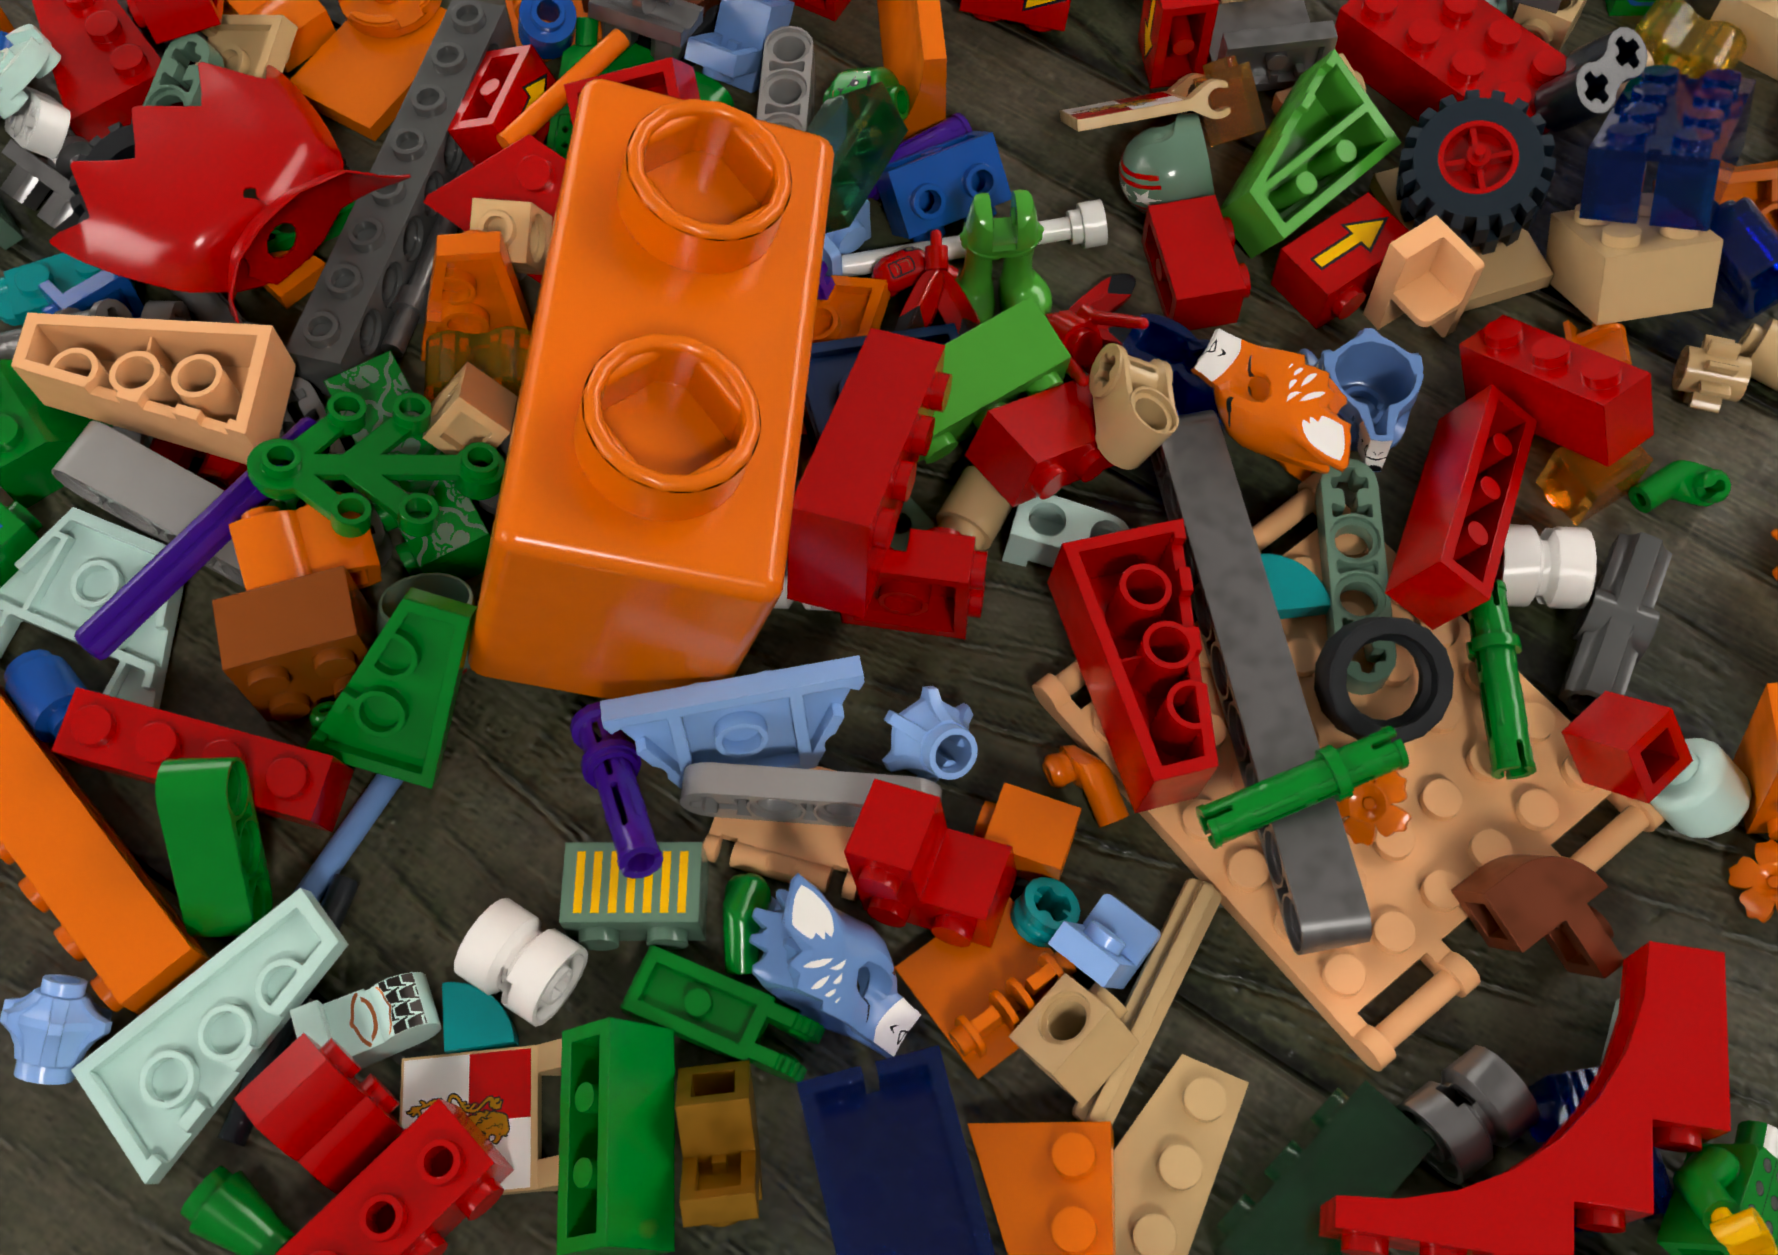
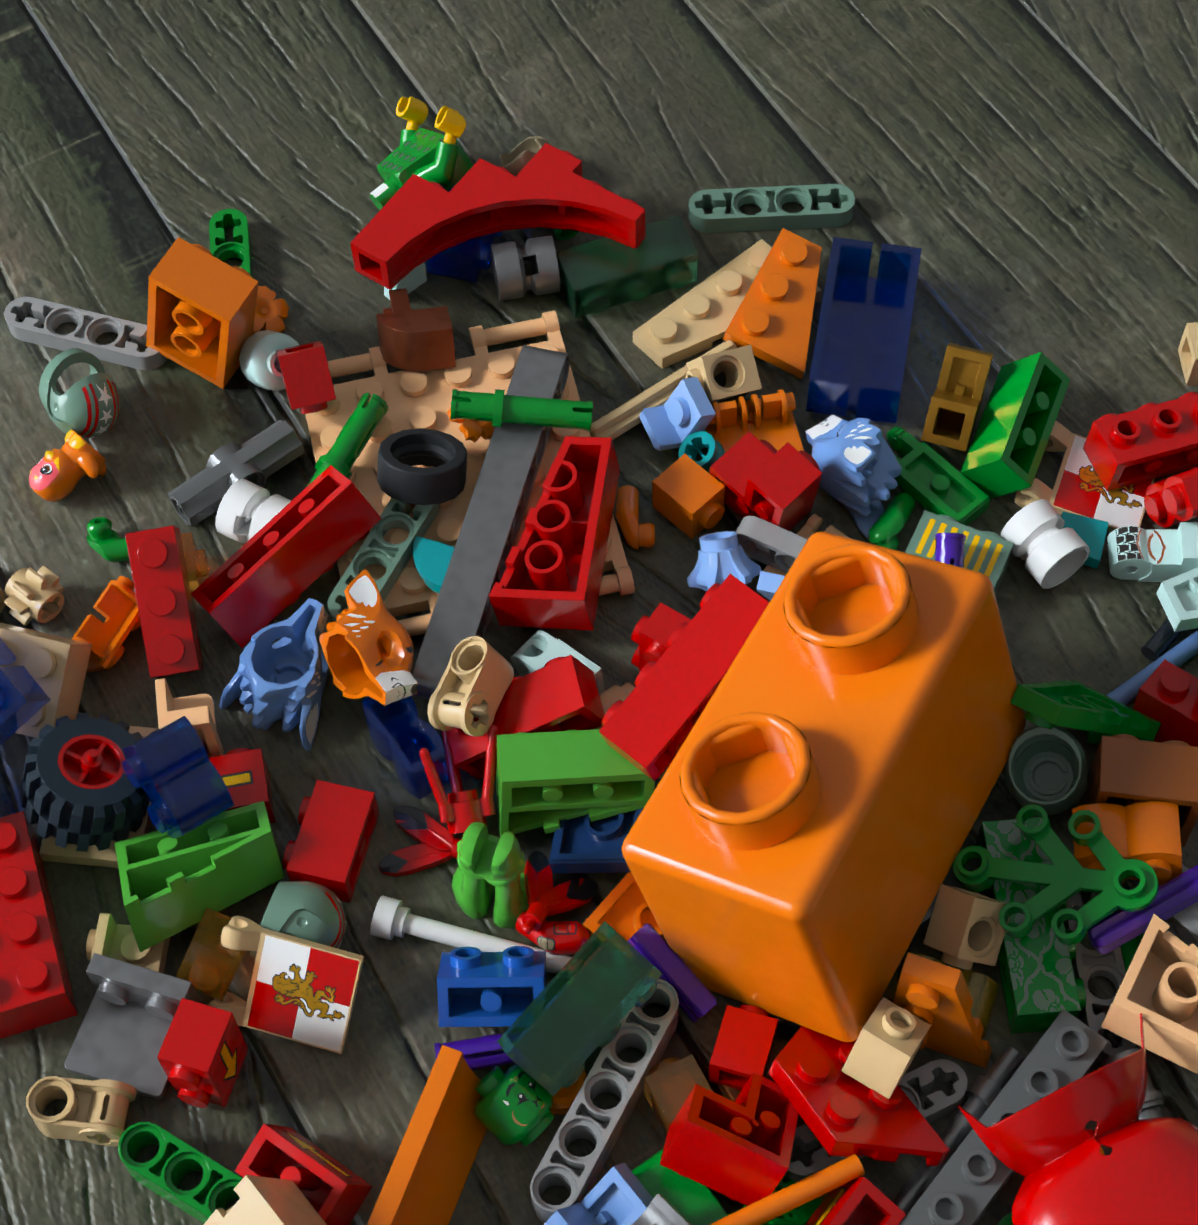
camera: 155 degrees left, 5 degrees down
none -> clear blue brick [122,716,234,838]

